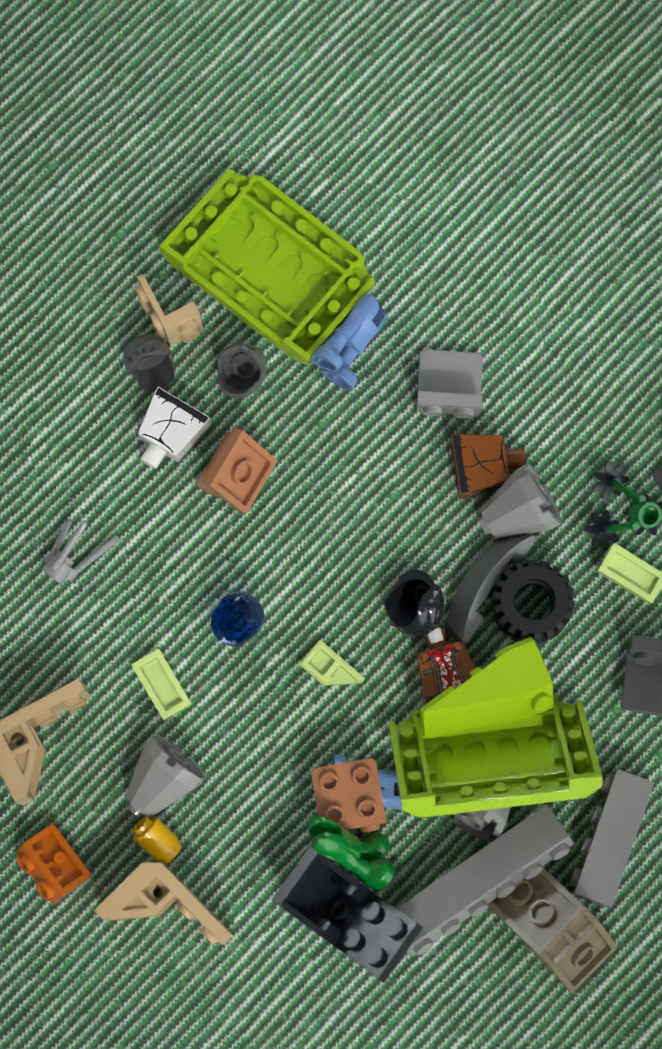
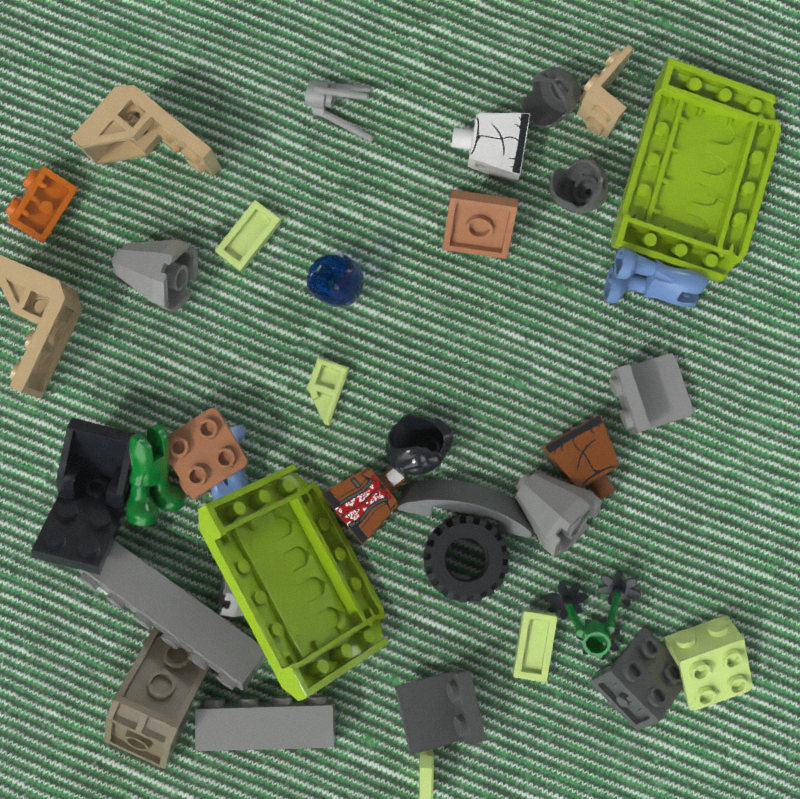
camera: 70 degrees right, 5 degrees up
yellow brick [133,816,182,864] -> none
lime wedge [420,637,554,737] -> none

